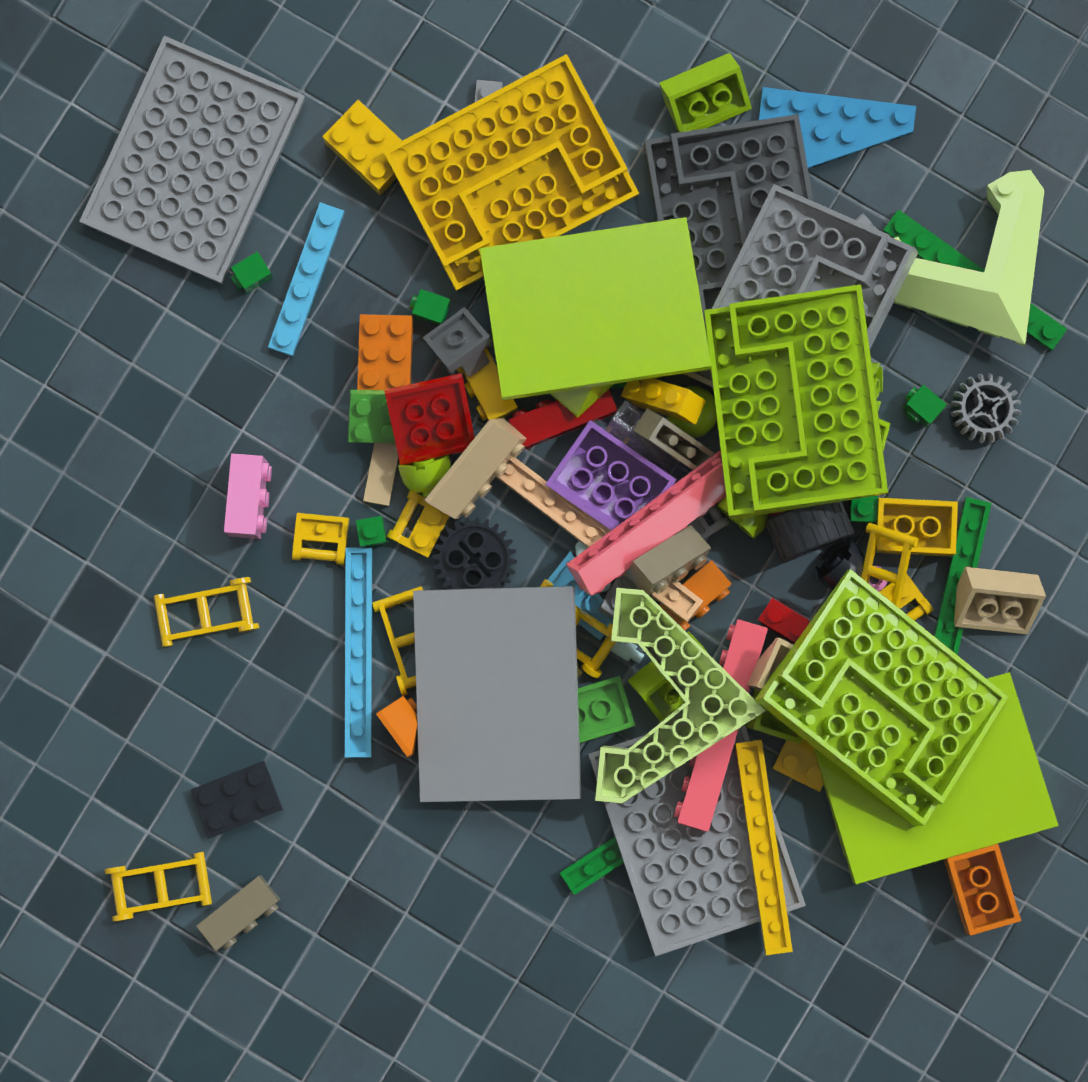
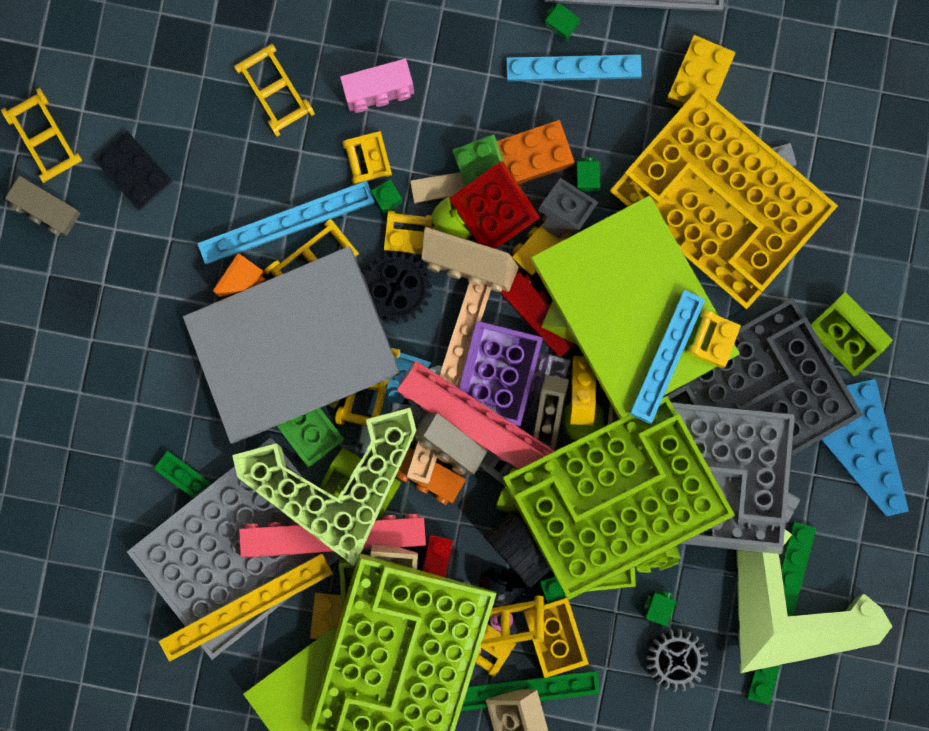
camera: 70 degrees right, 0 degrees up
none -> medium azure plate [629,290,705,424]
none -> yellow plate [687,310,741,368]

